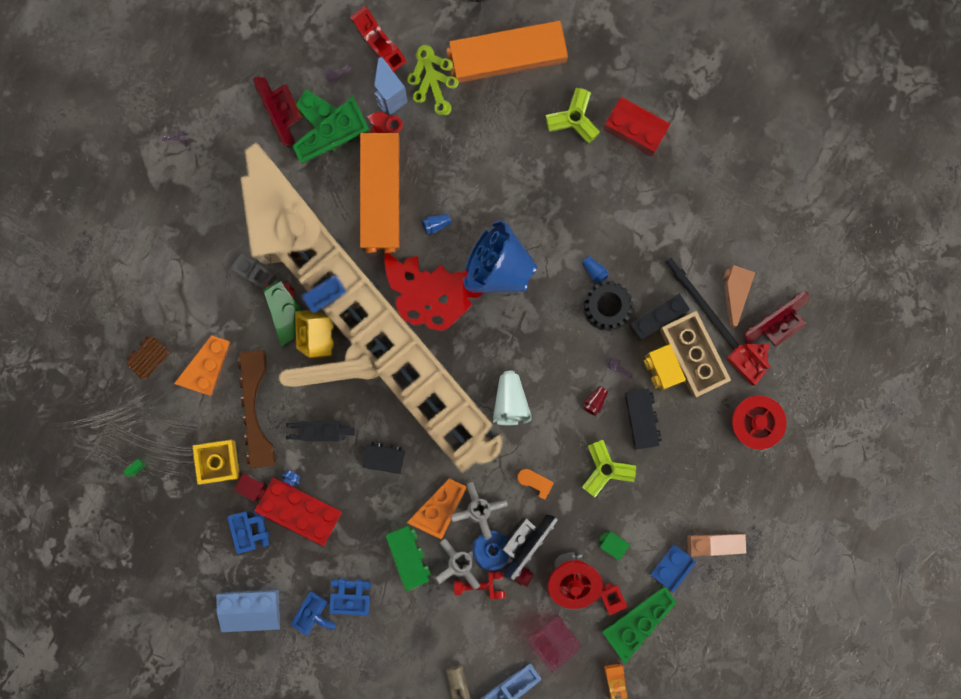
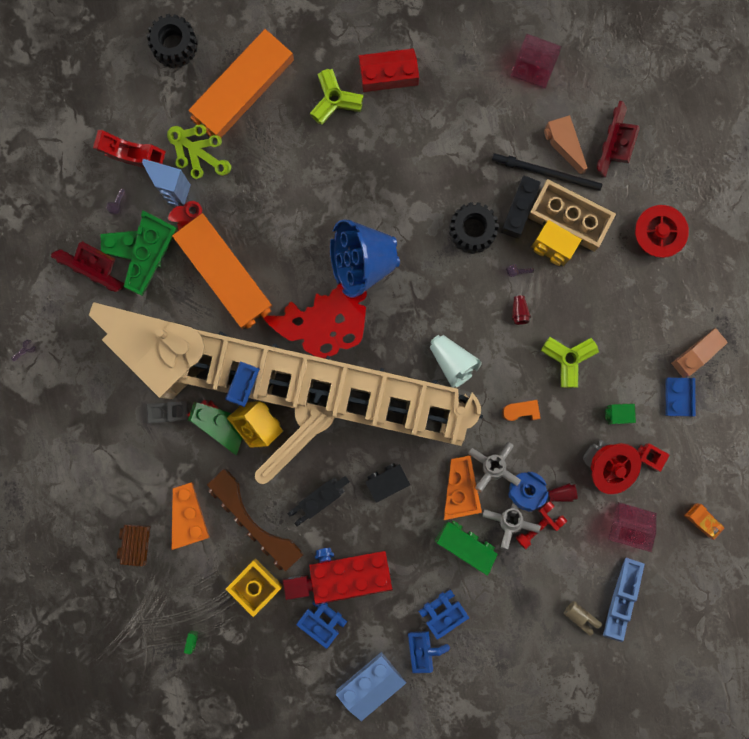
camera: 35 degrees left, 0 degrees up
blue cone [422,213,451,235] -> none
black bracket [500,514,558,581] -> none
blue cone [582,256,610,284] -> none
green wing [602,586,677,664] -> none
black brick [624,389,662,450] -> none
red slope [727,344,770,386] -> none
none -> clear pink slope [511,34,562,89]

